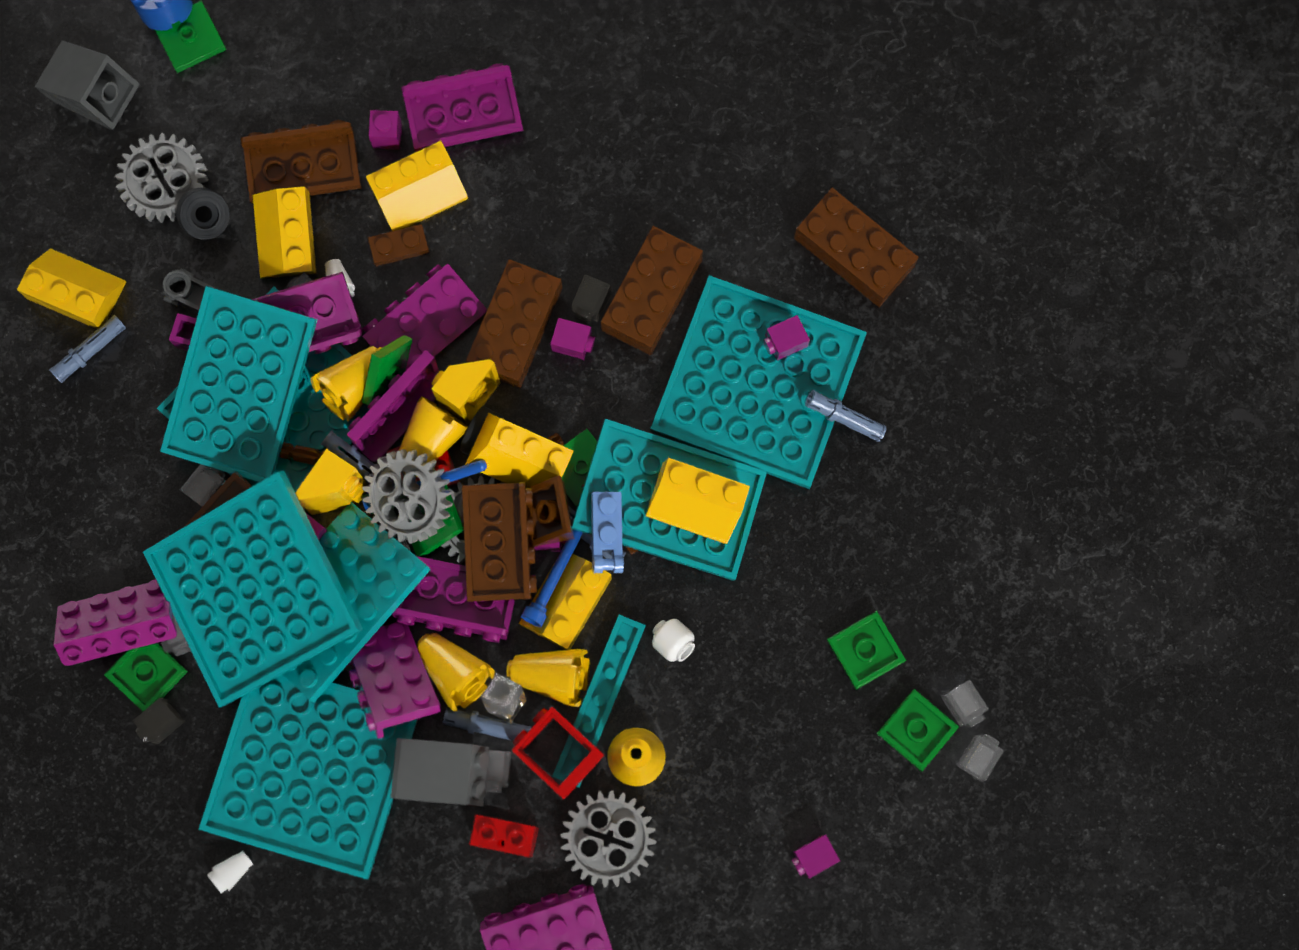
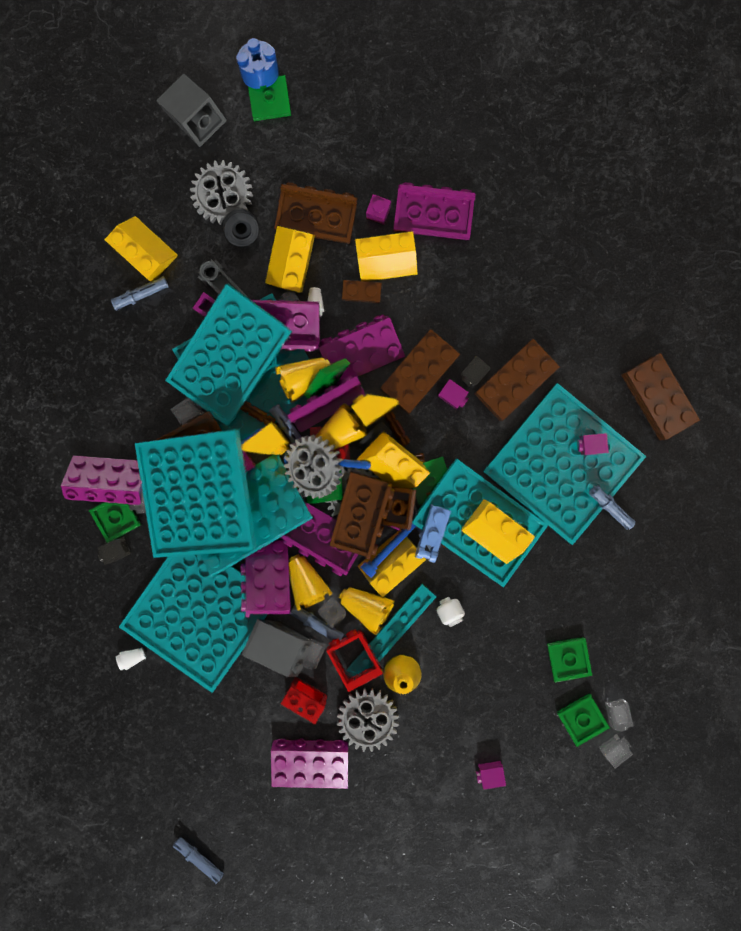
camera: 15 degrees right, 10 degrees up
none -> reddish brown axle [384,411,410,447]

